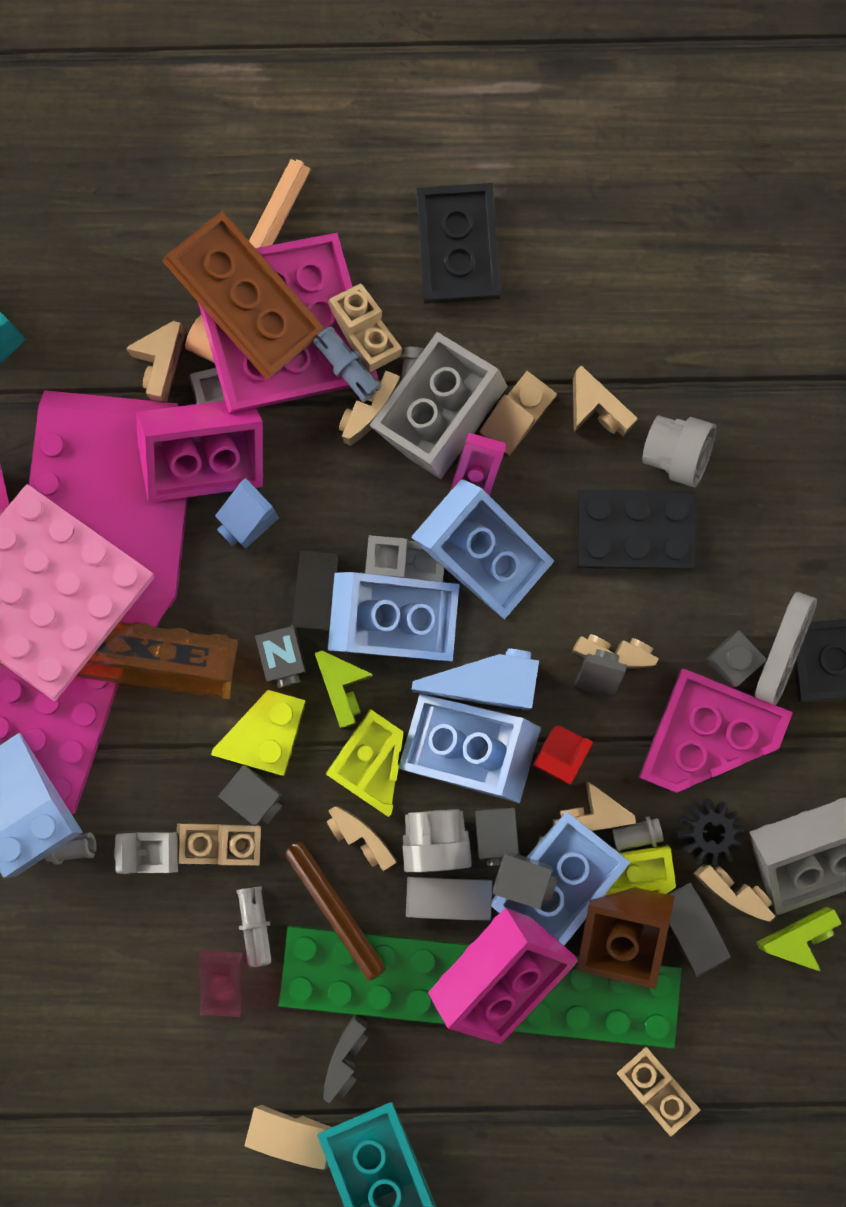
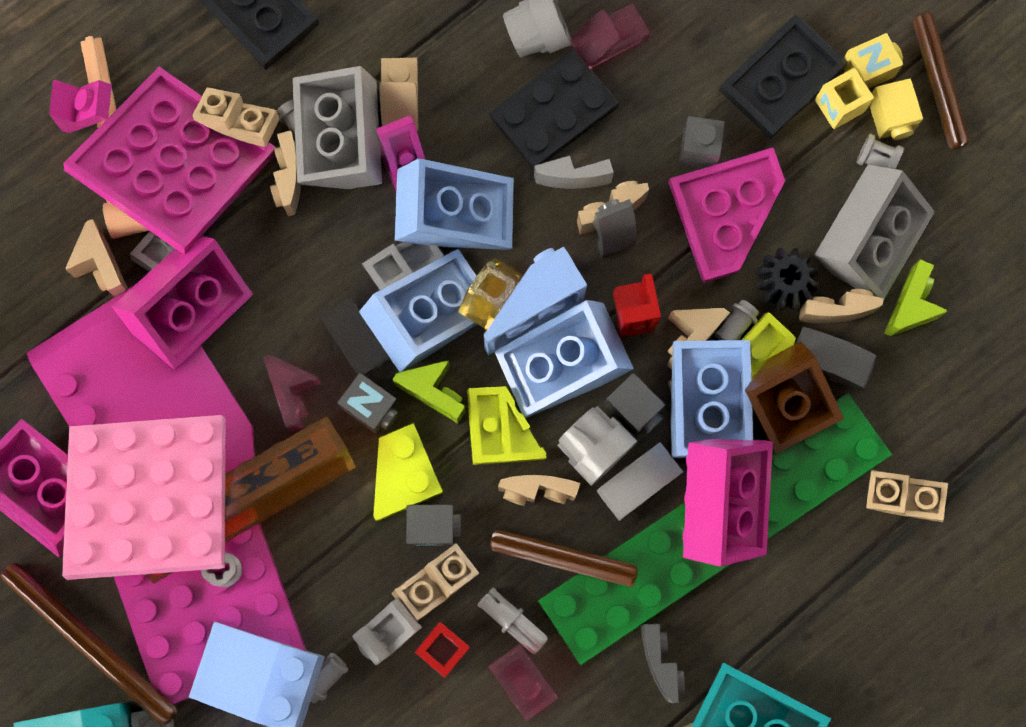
camera: 45 degrees left, 5 degrees down
dark orange tile [162,210,325,381] -> none
medium blue slope [215,478,279,549] -> none
sand blue pin [313,327,382,402] -> none
dark grey brick [493,850,557,909] -> none
tan slope [573,366,638,437] -> none
light grey beam [755,591,817,705] -> none
none -> dark pink slope [49,80,112,133]
none -> light grey bush [201,552,242,587]
none -> clear pink slope [263,355,321,433]
none -> red brick [415,622,471,678]
none -> clear yellow slope [458,258,524,330]
none -> light grey slope [534,156,614,189]
none -> clear pink slope [571,3,650,69]

